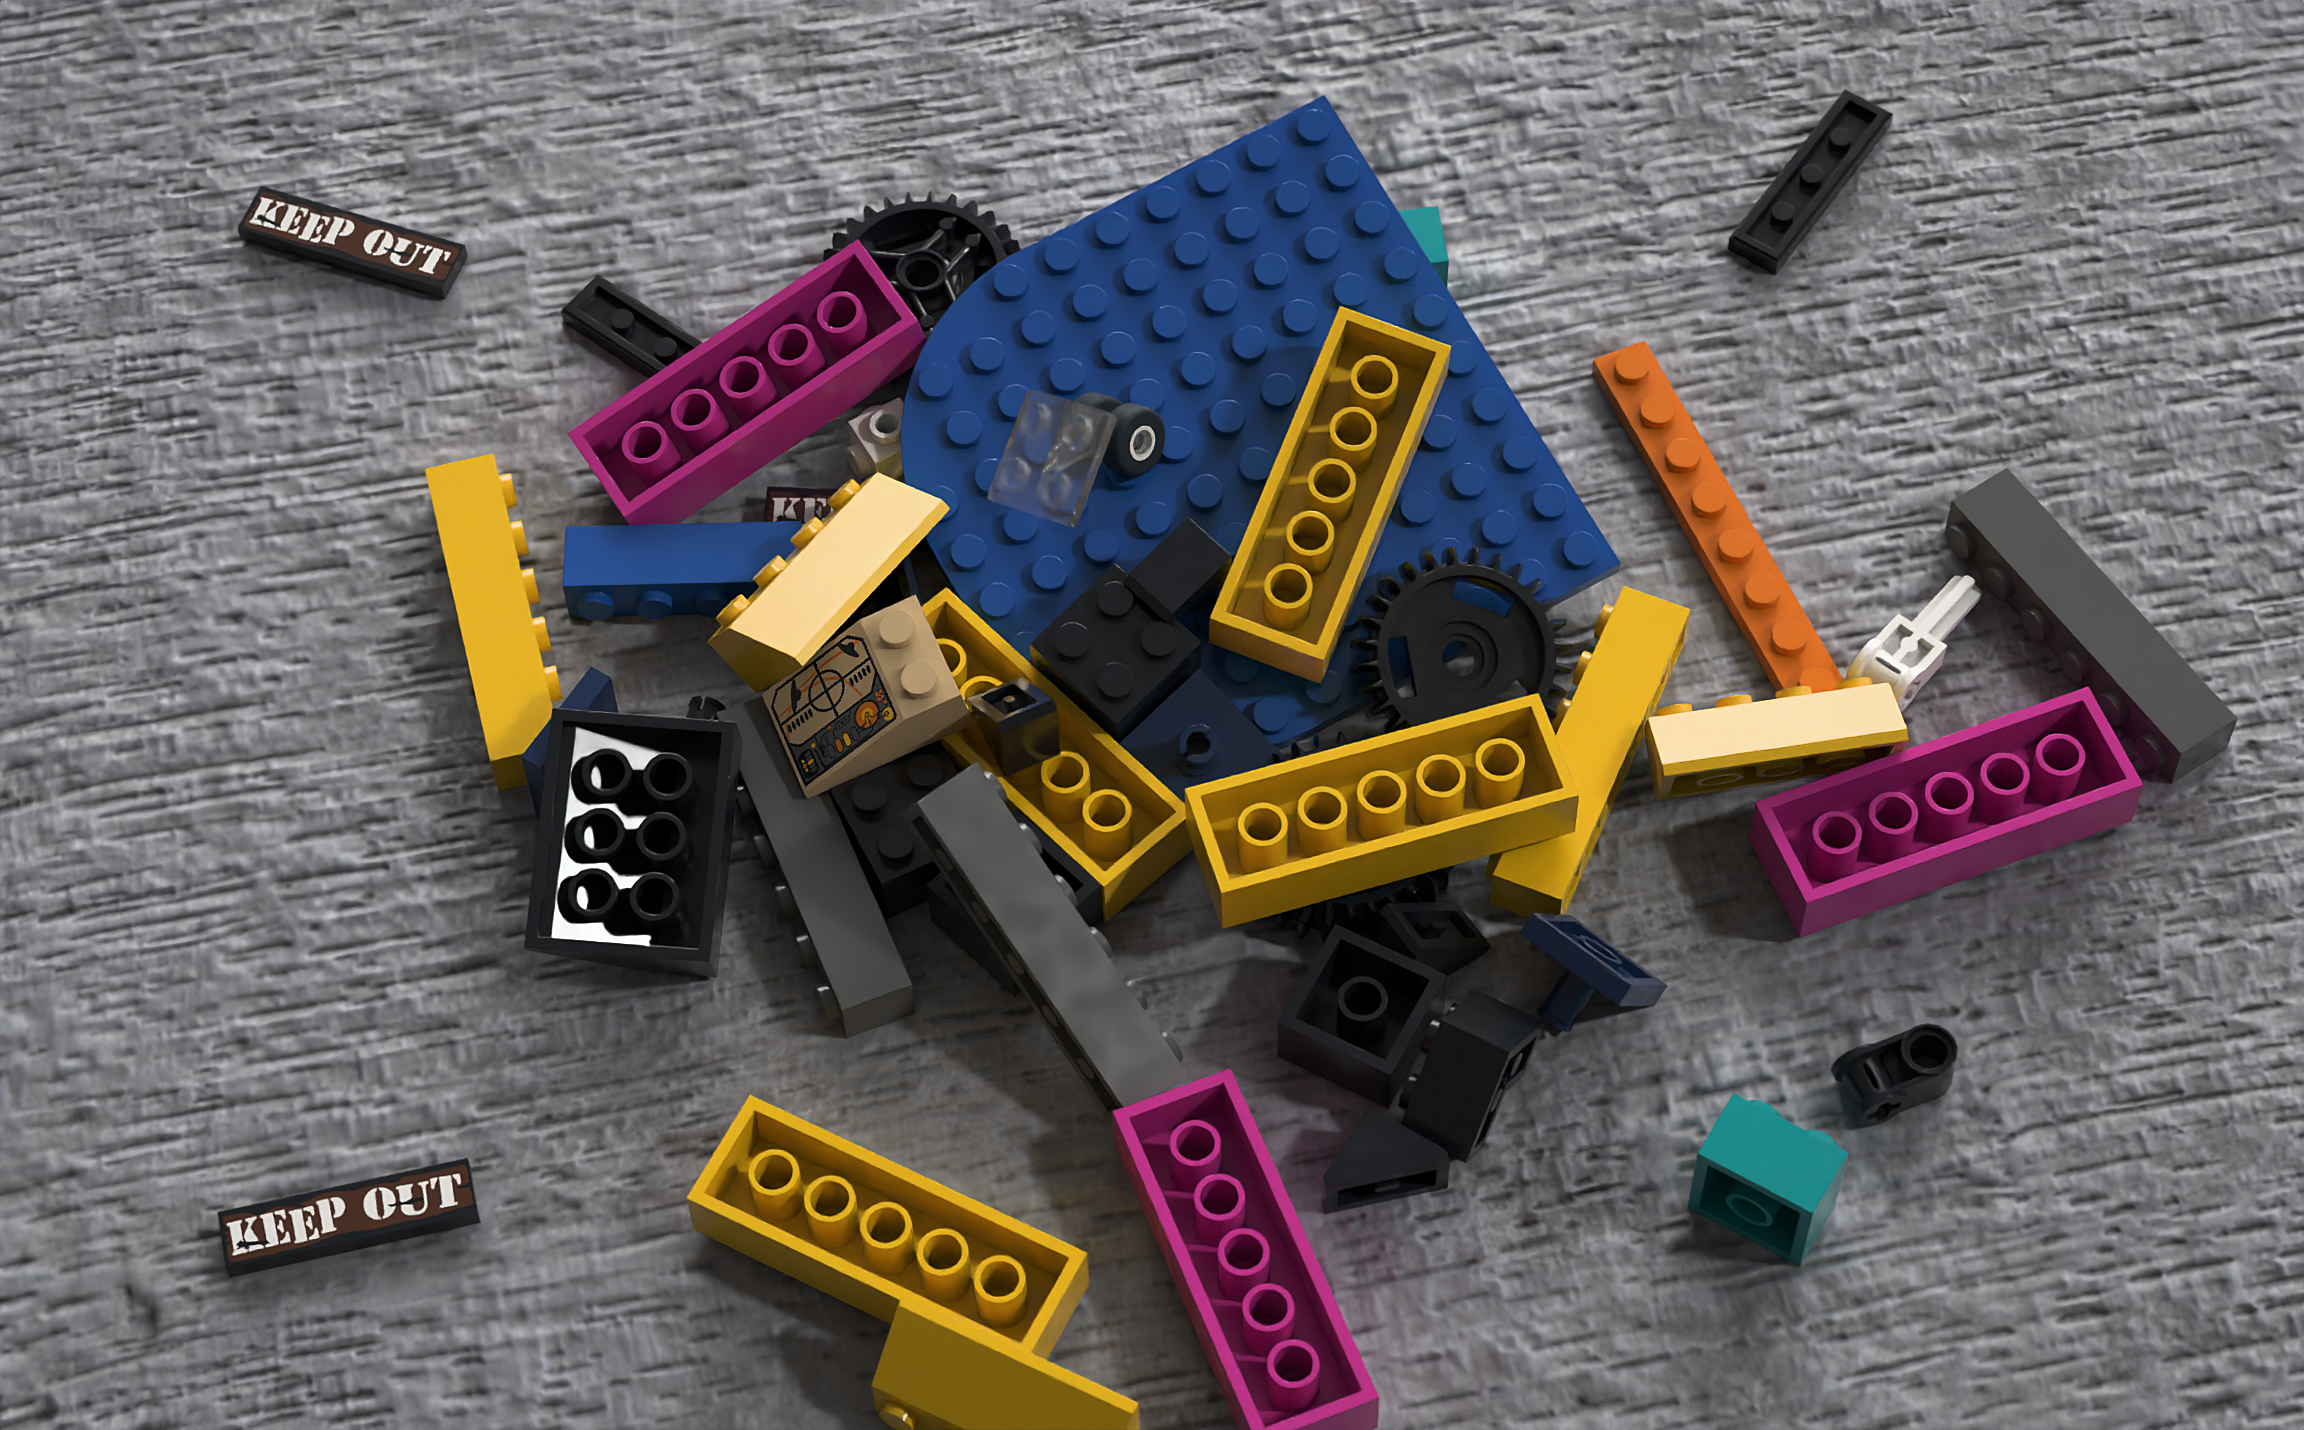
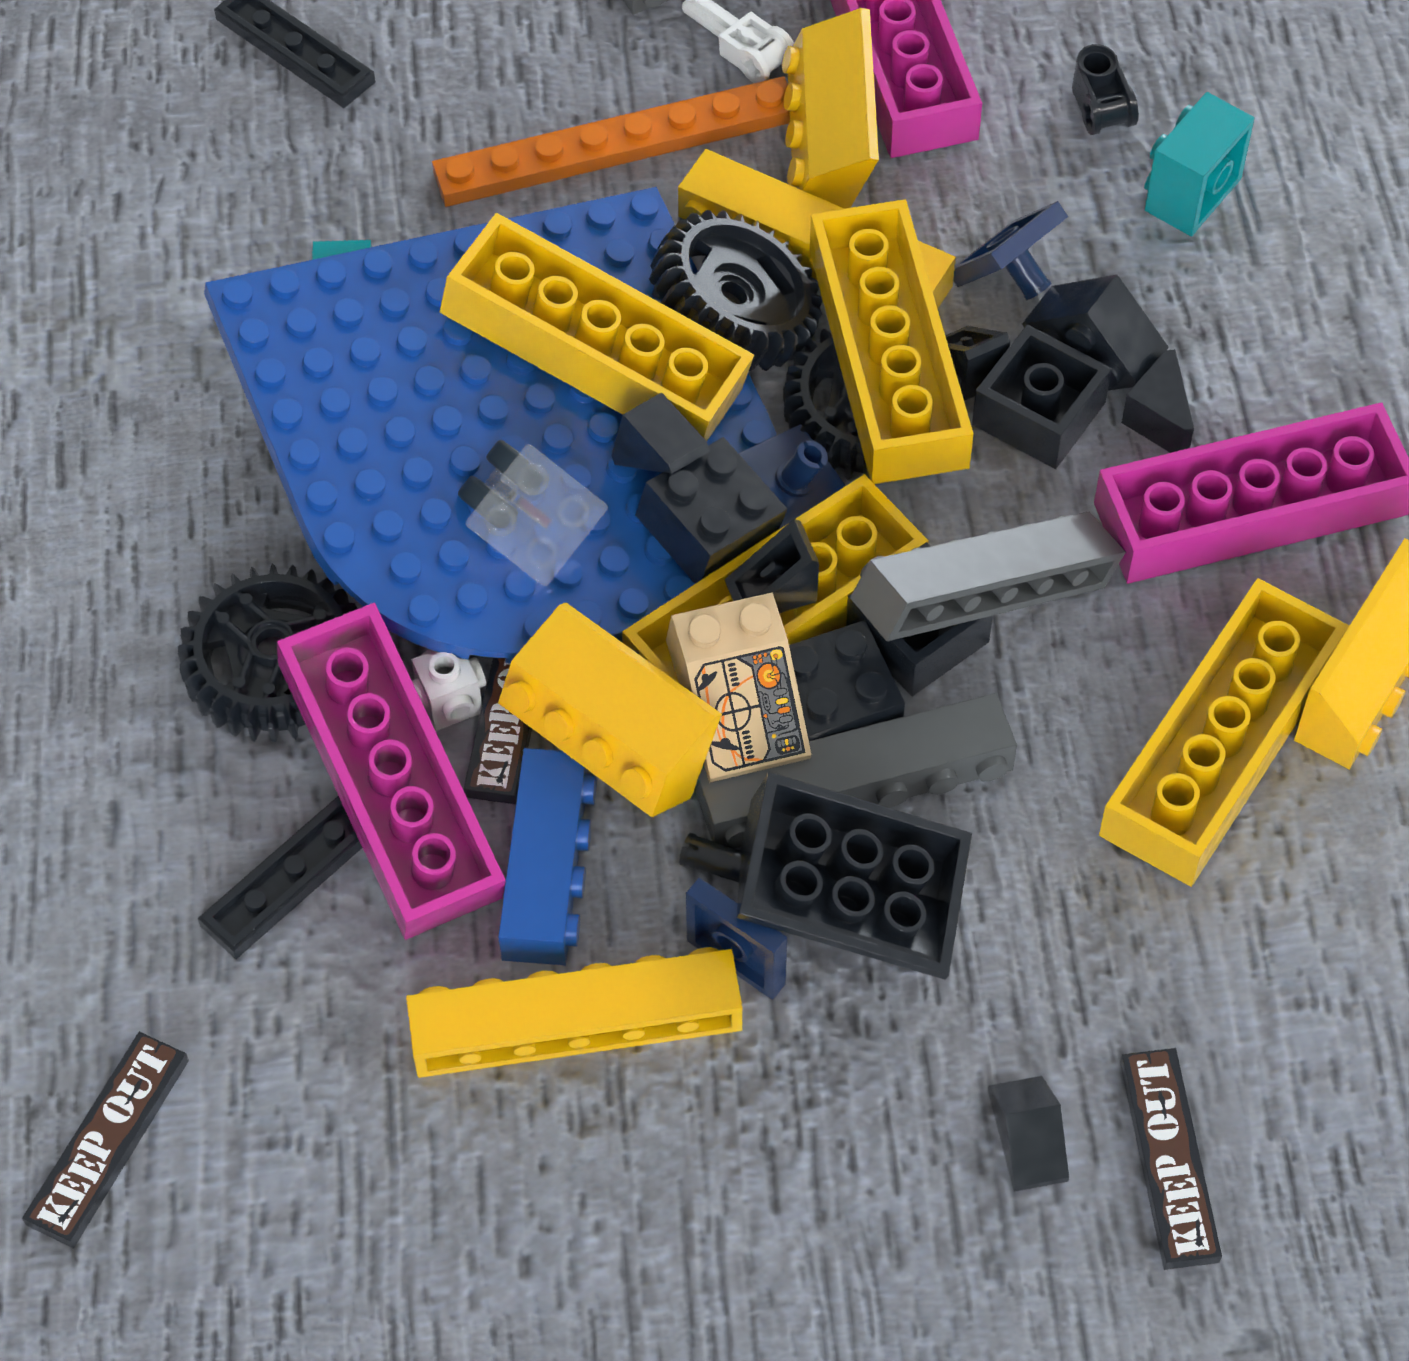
camera: 85 degrees left, 0 degrees up
none -> black slope [988,1076,1069,1192]

